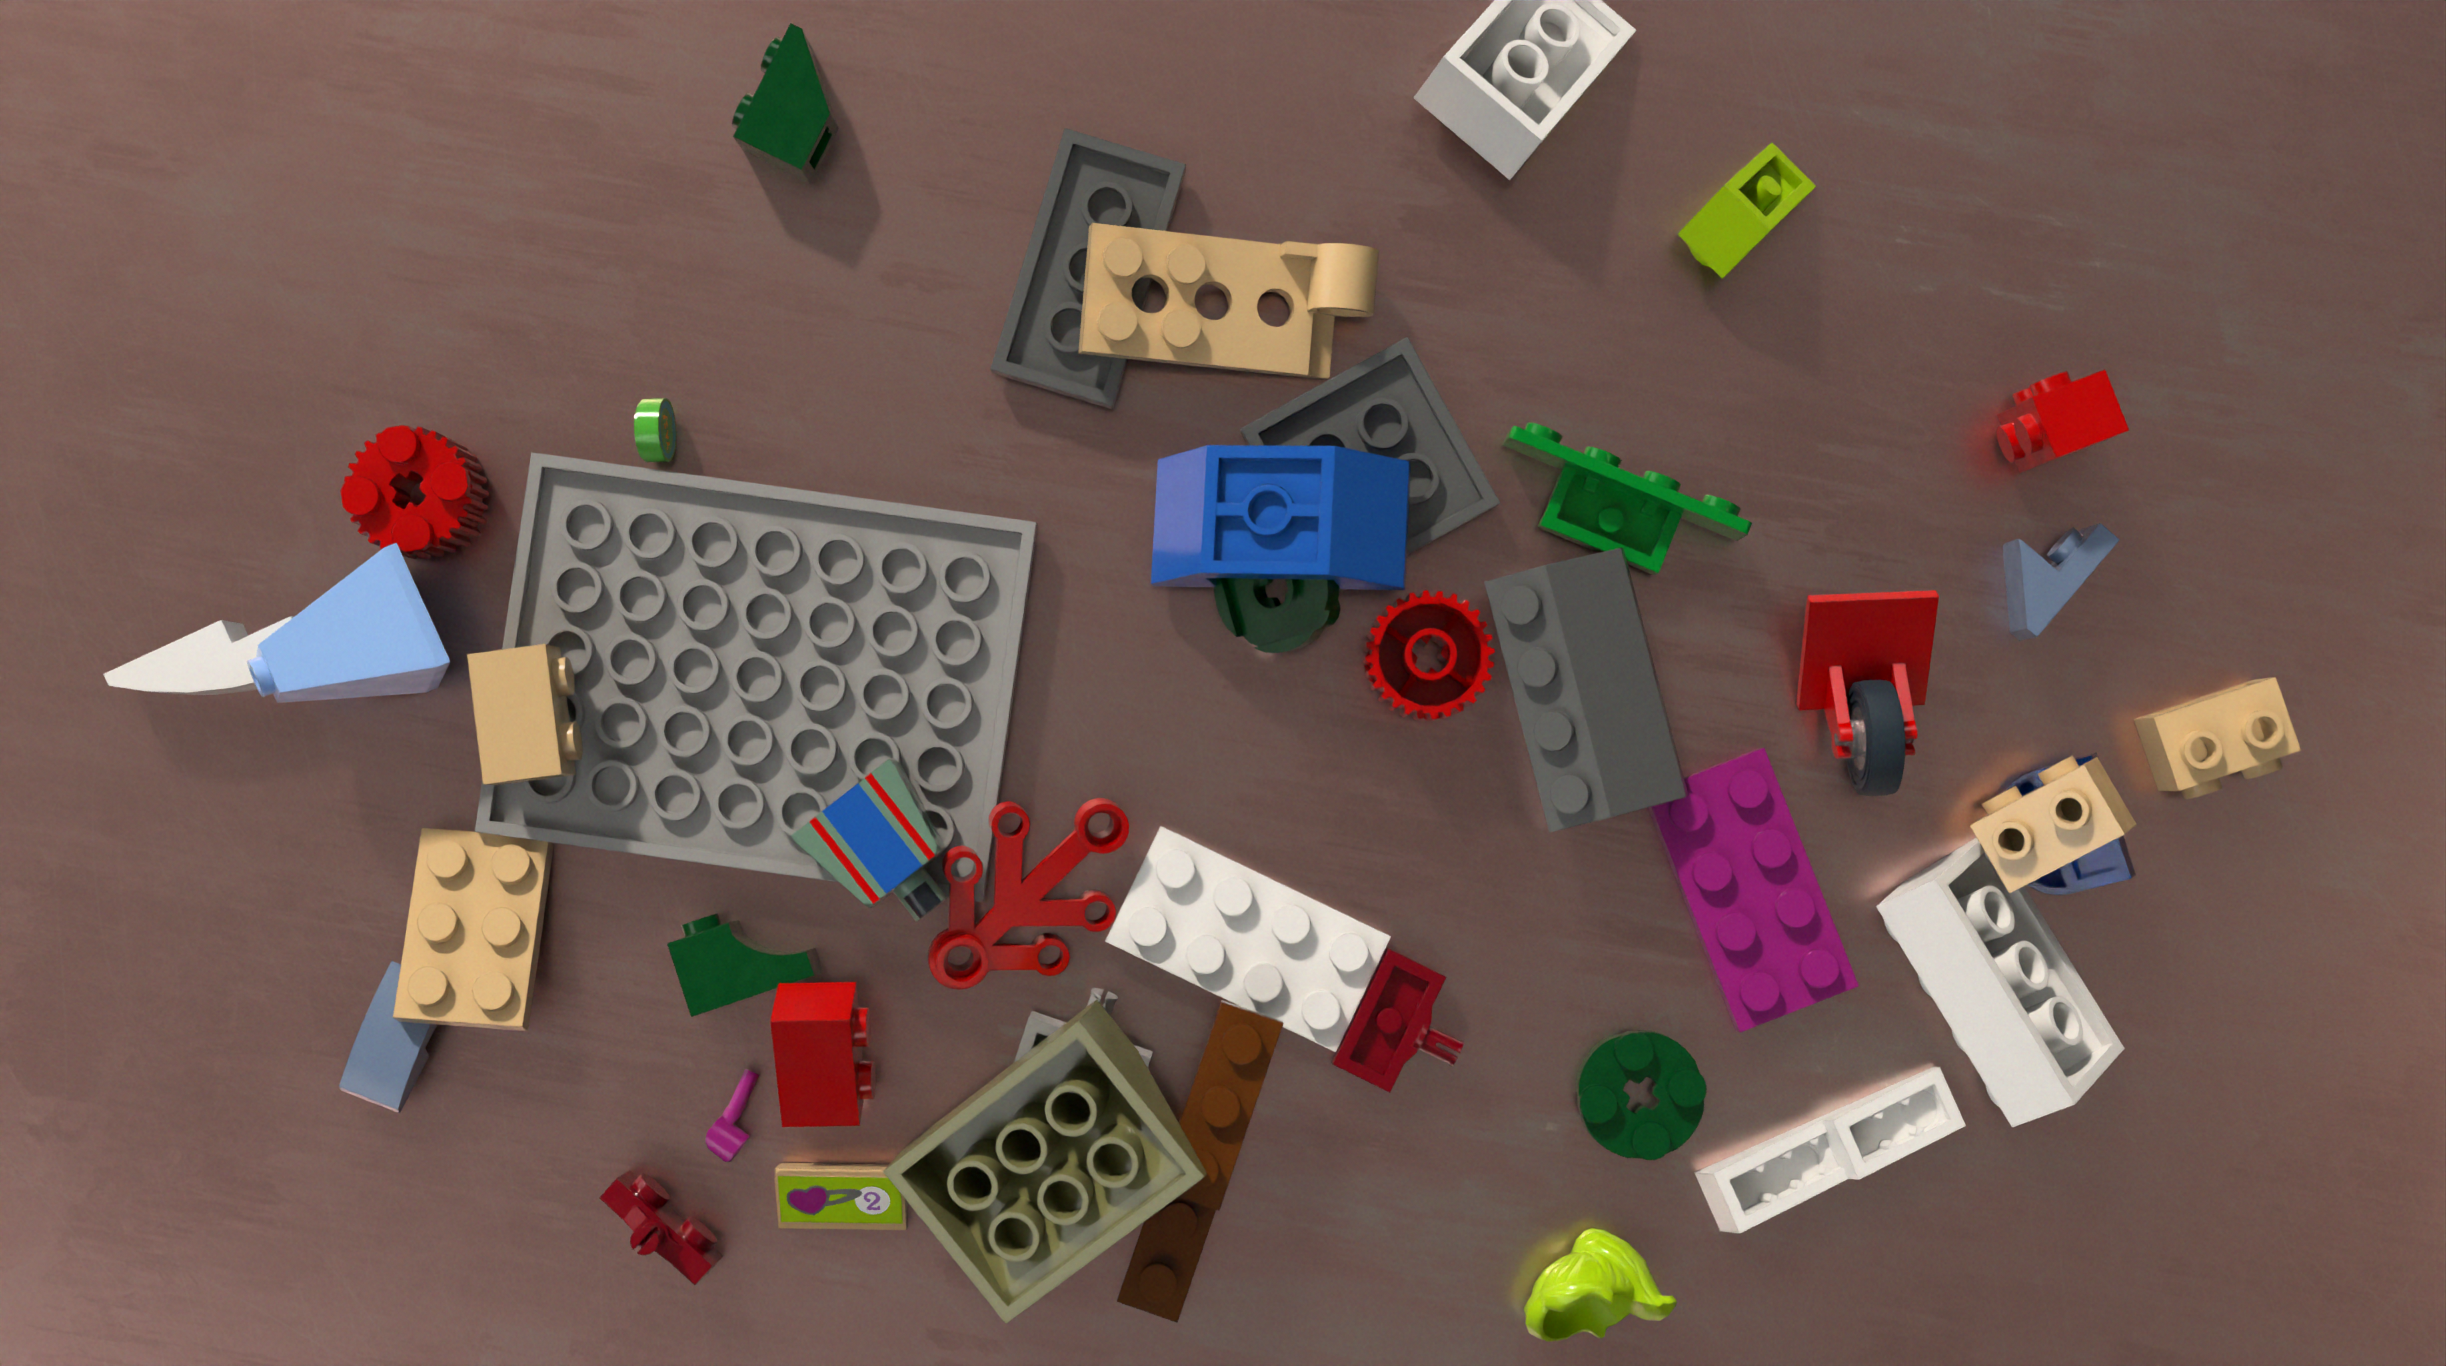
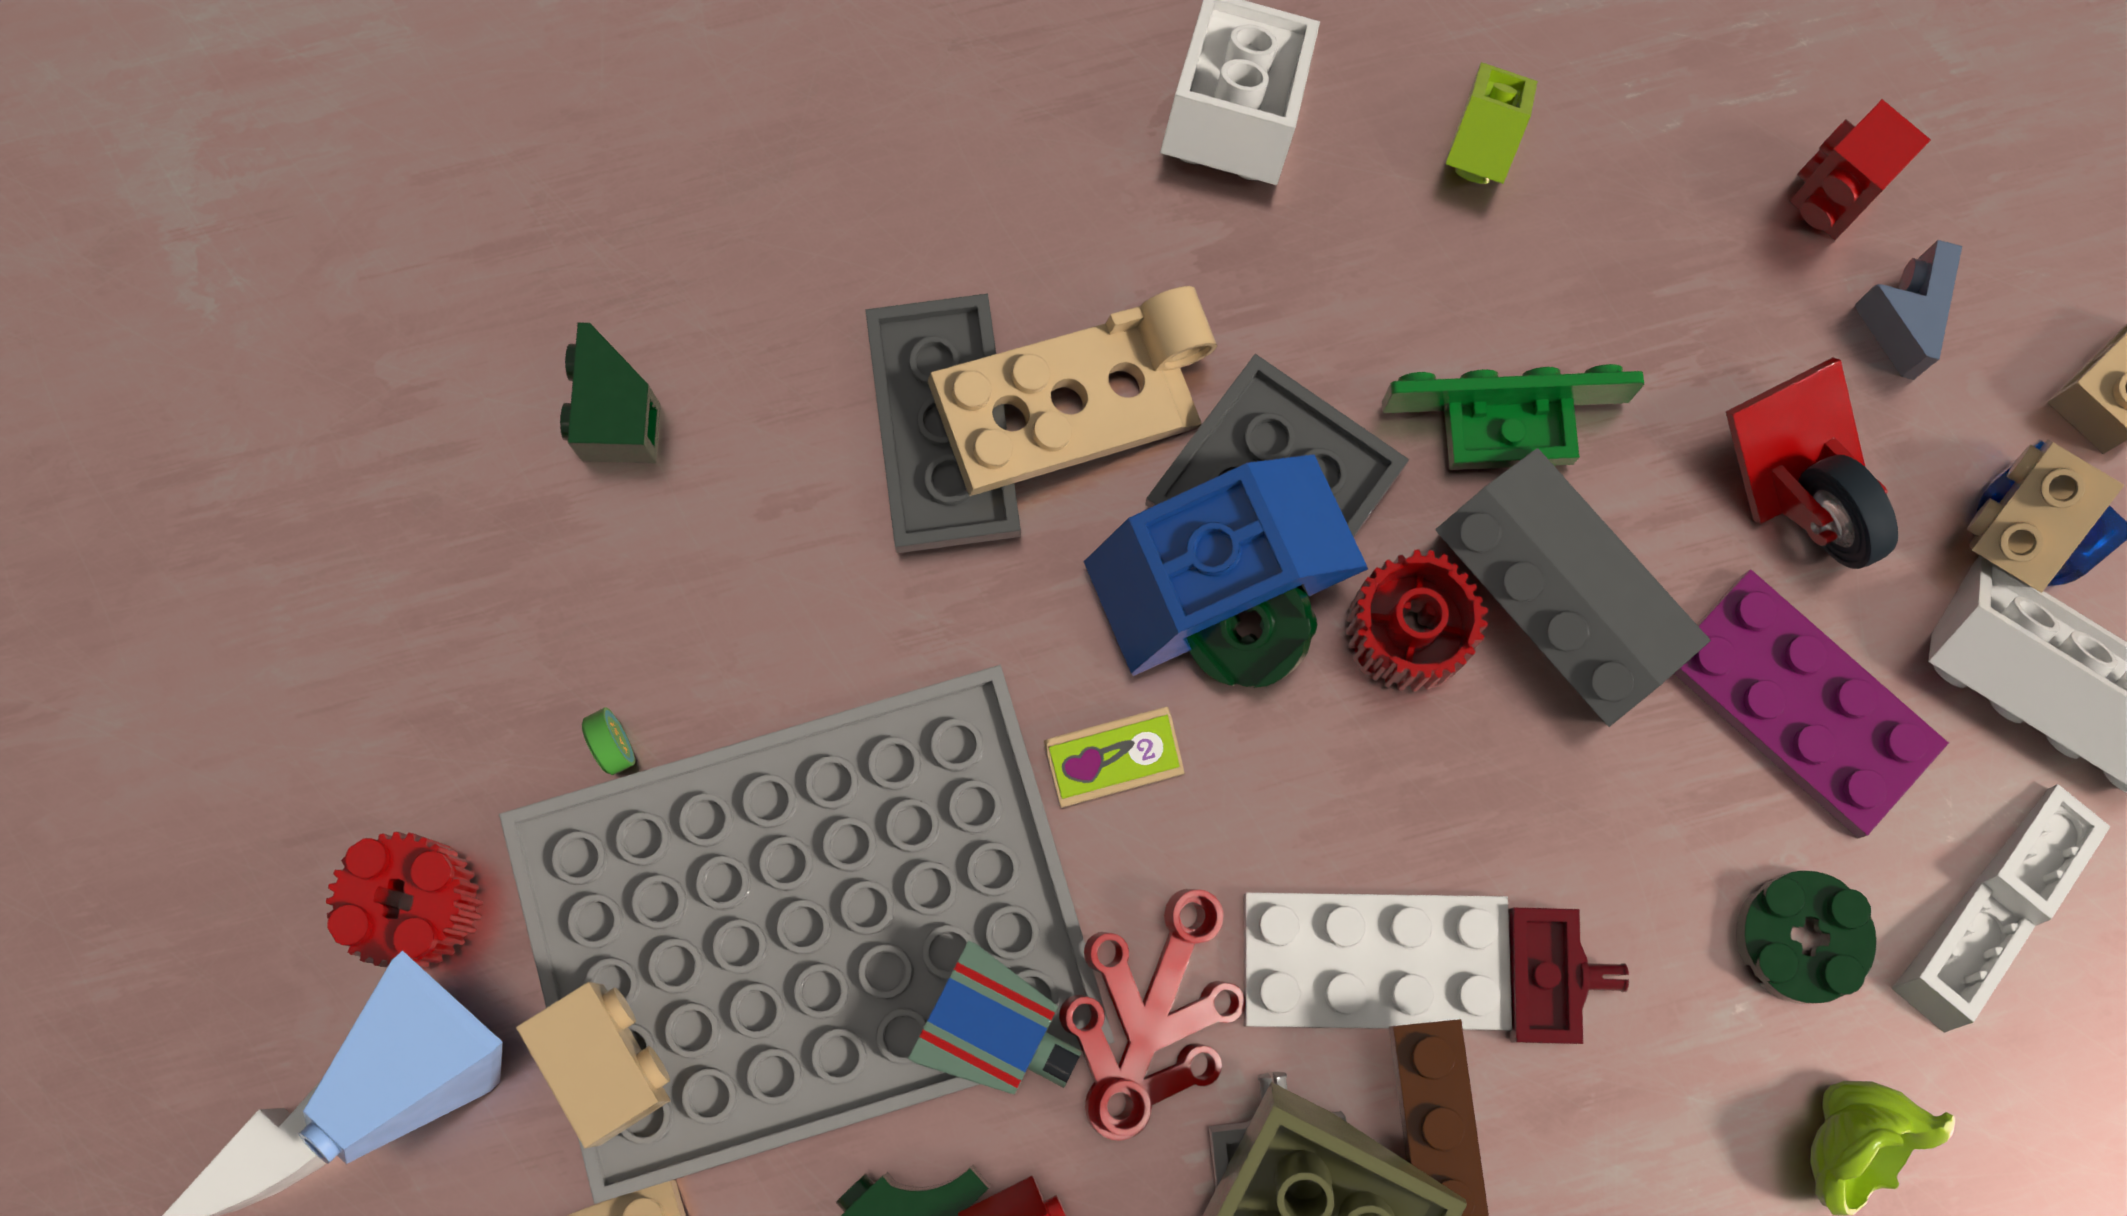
camera: 25 degrees left, 10 degrees down
none -> slope [1044,707,1185,808]

